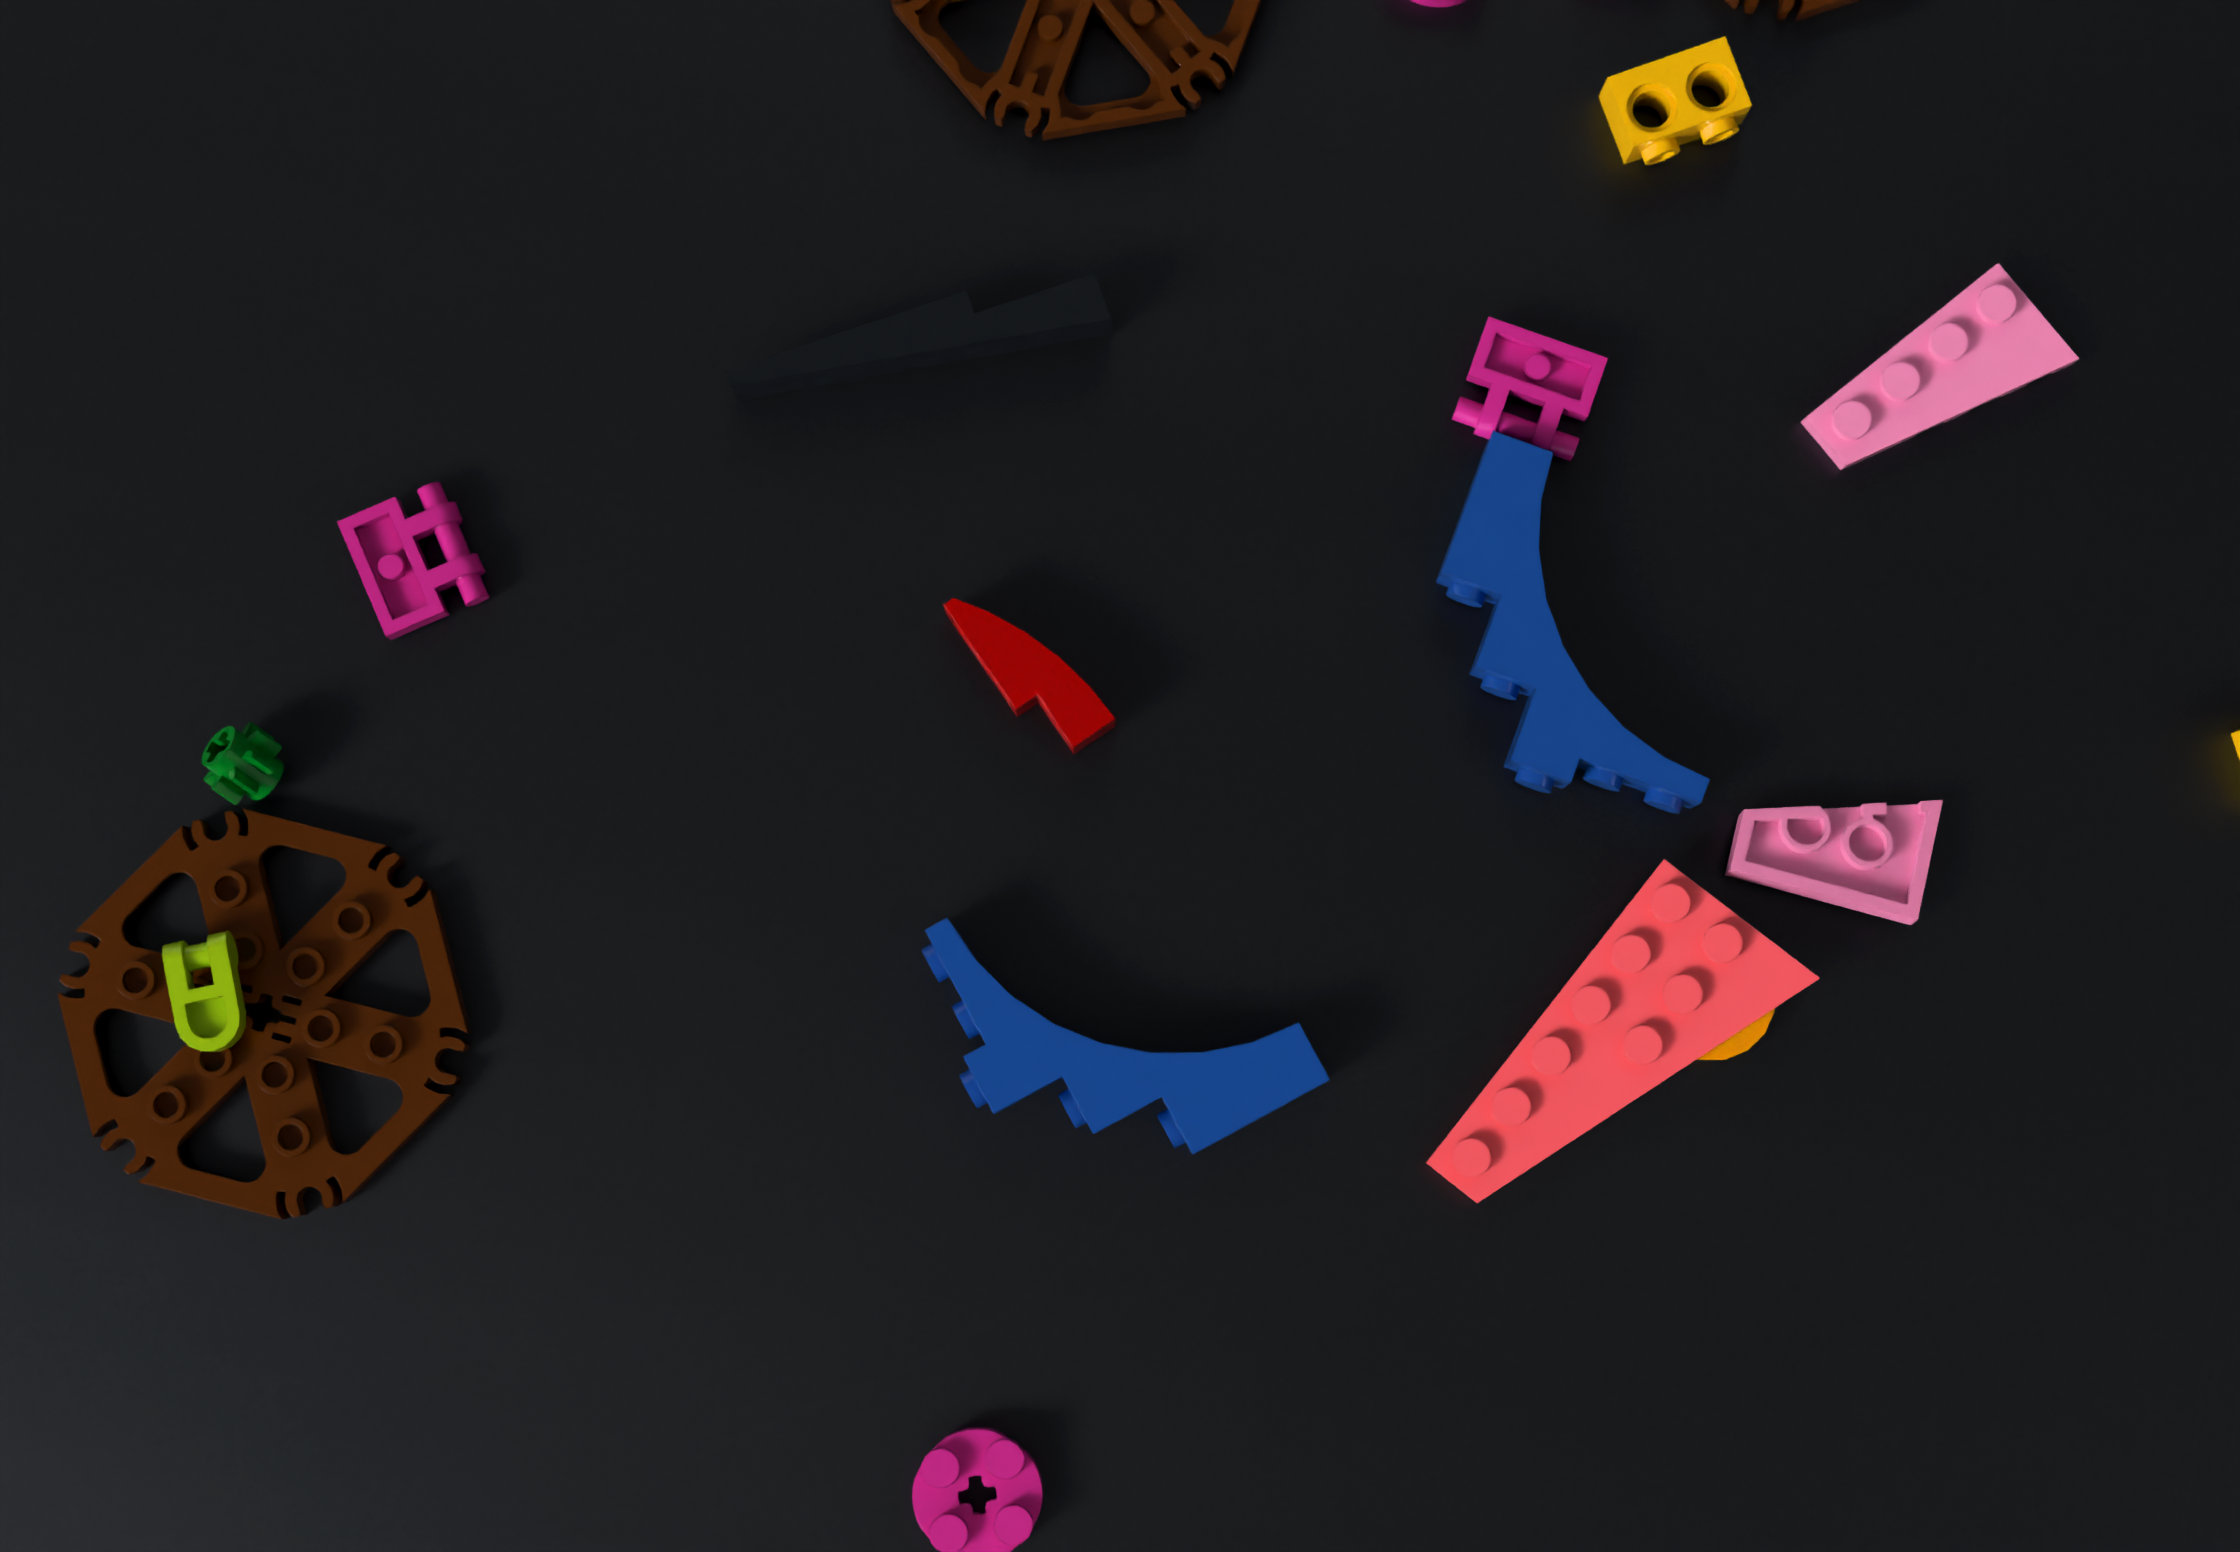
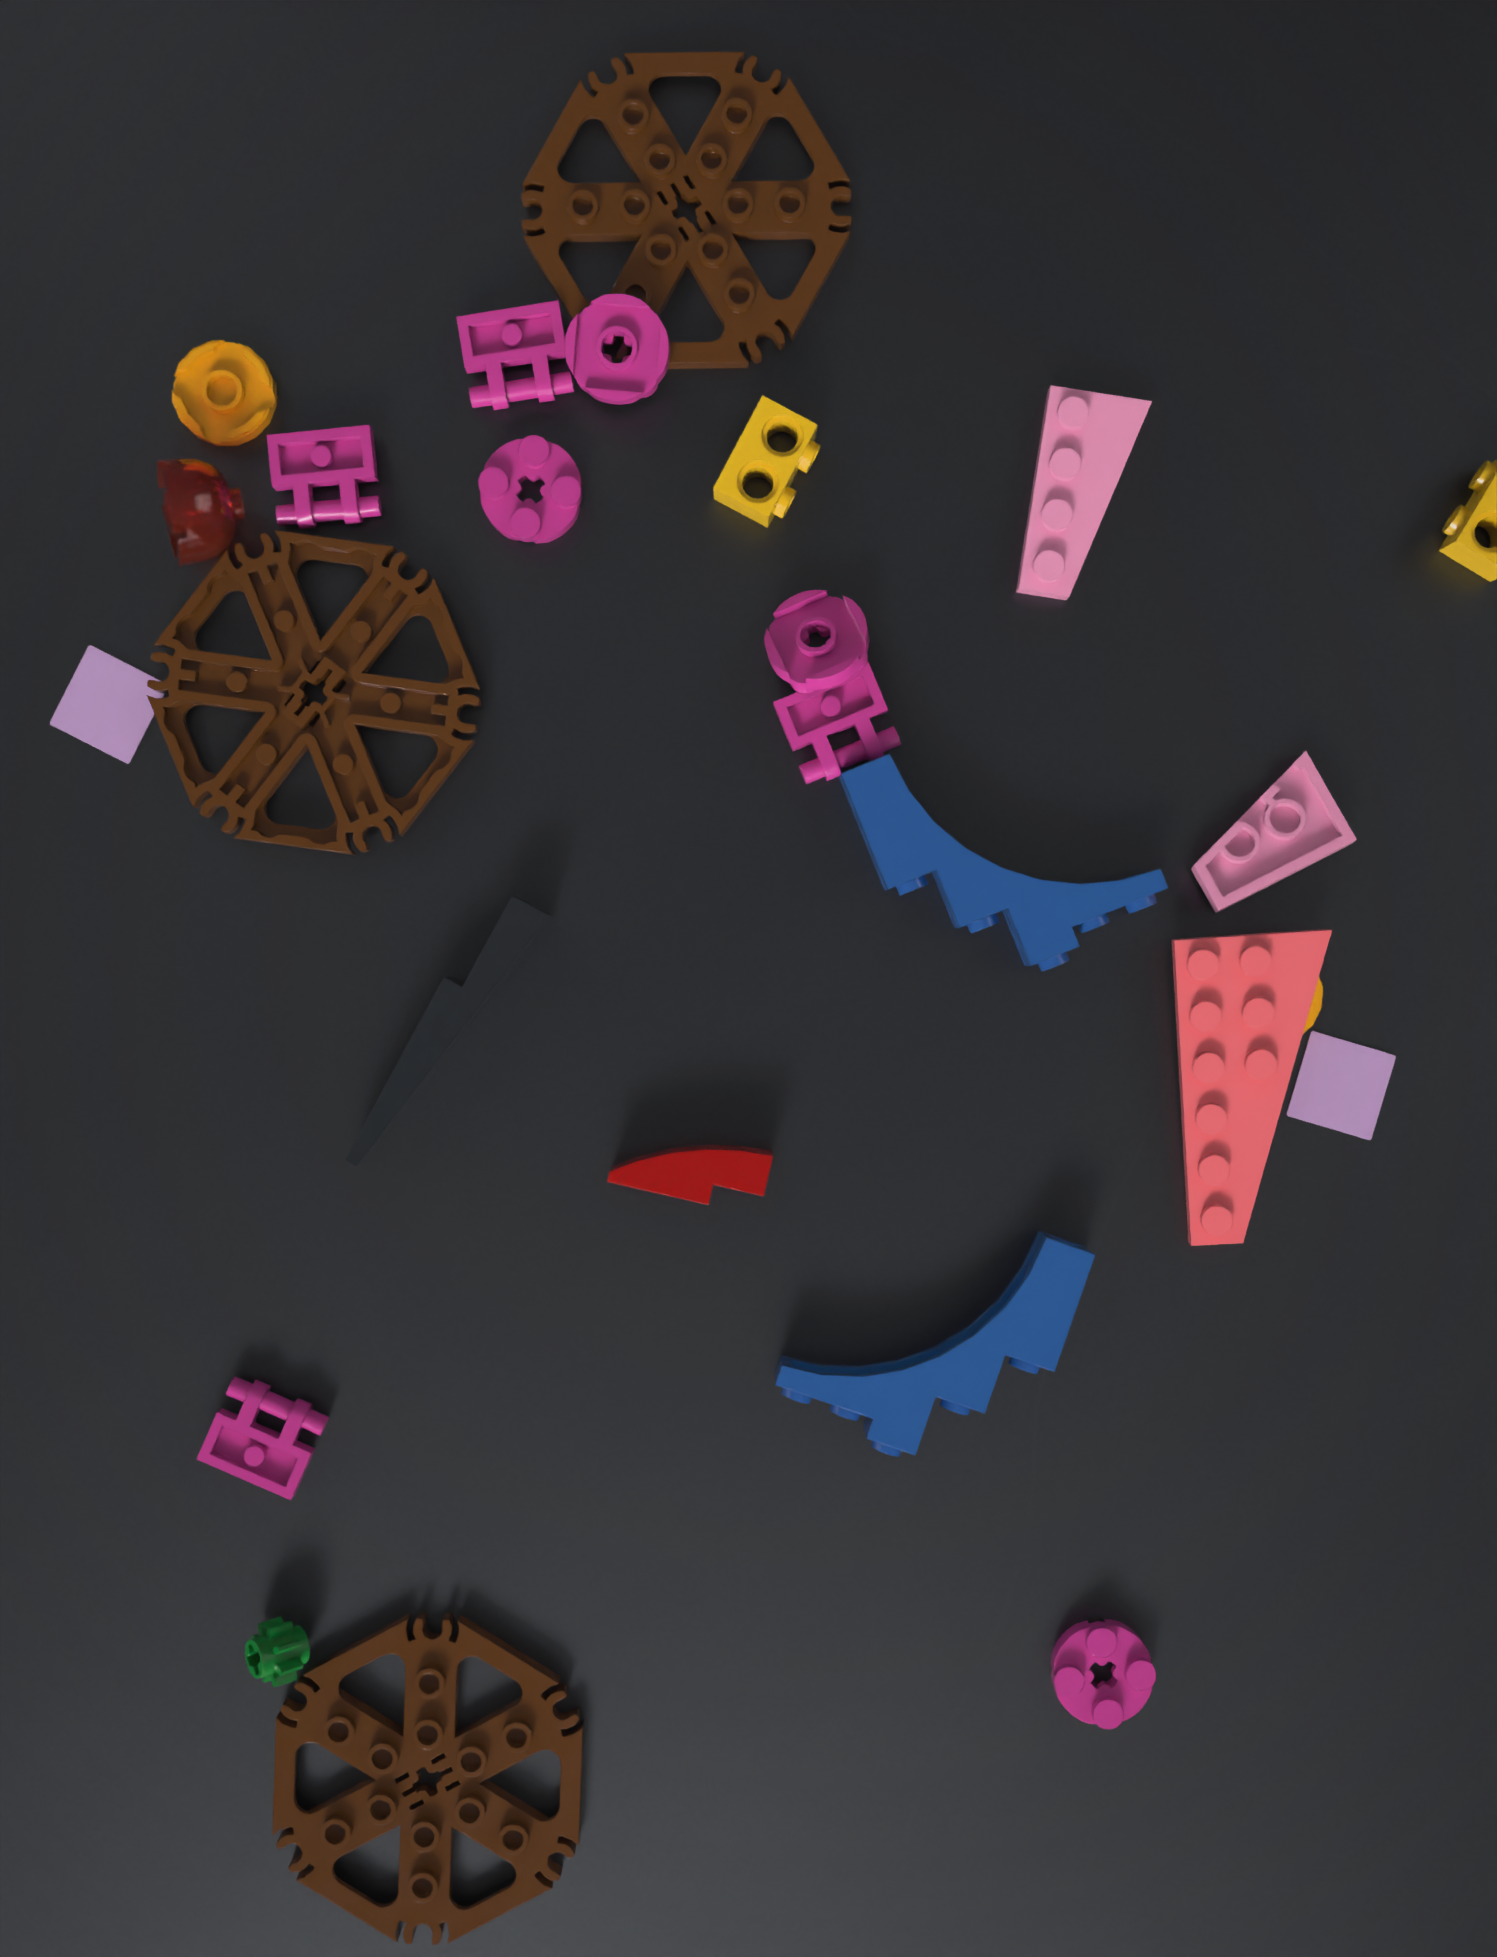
camera: 45 degrees left, 5 degrees up
lime plate [162,930,246,1052] -> none
none -> dark pink plate [764,590,870,694]
none -> lavender sticker [1287,1031,1396,1140]

